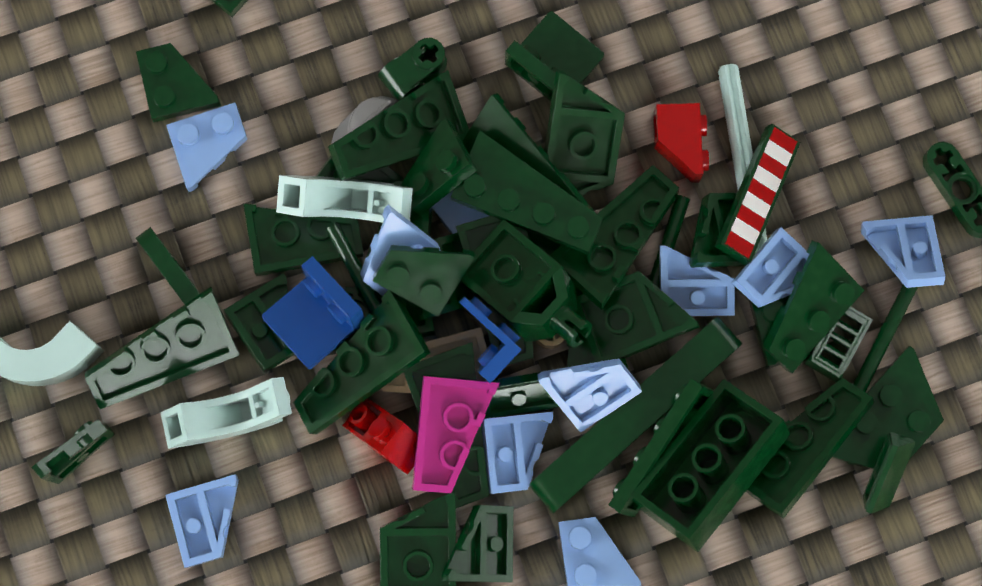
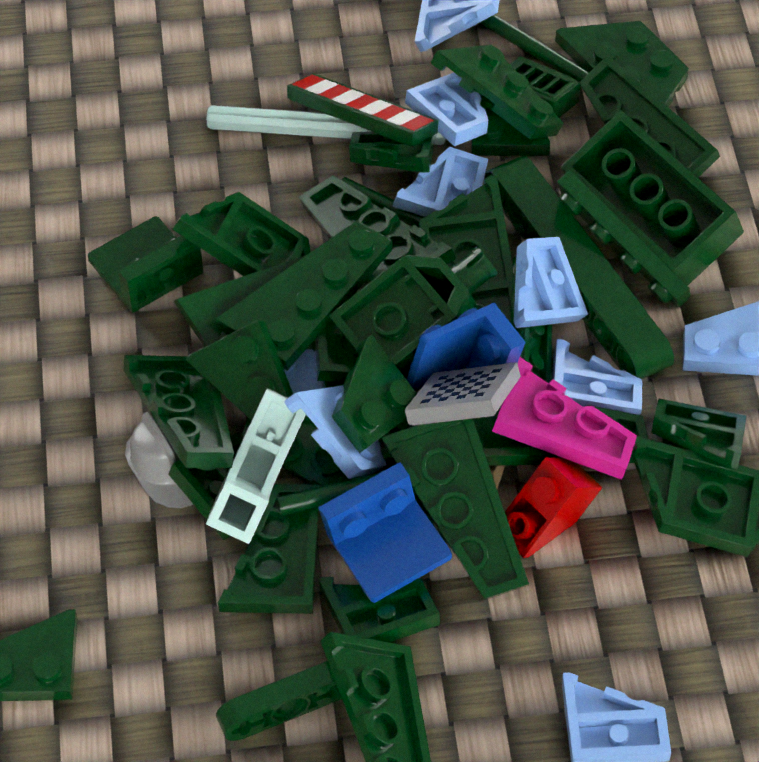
camera: 75 degrees left, 25 degrees down
light aqua arch [160,377,292,449] -> none
light blue wing [166,103,248,192] -> none
dark green piece [378,38,447,101] -> none
red slope [653,103,709,183] -> none
dark green slope [863,432,915,514] -> none
none -> light grey tile [405,362,521,426]

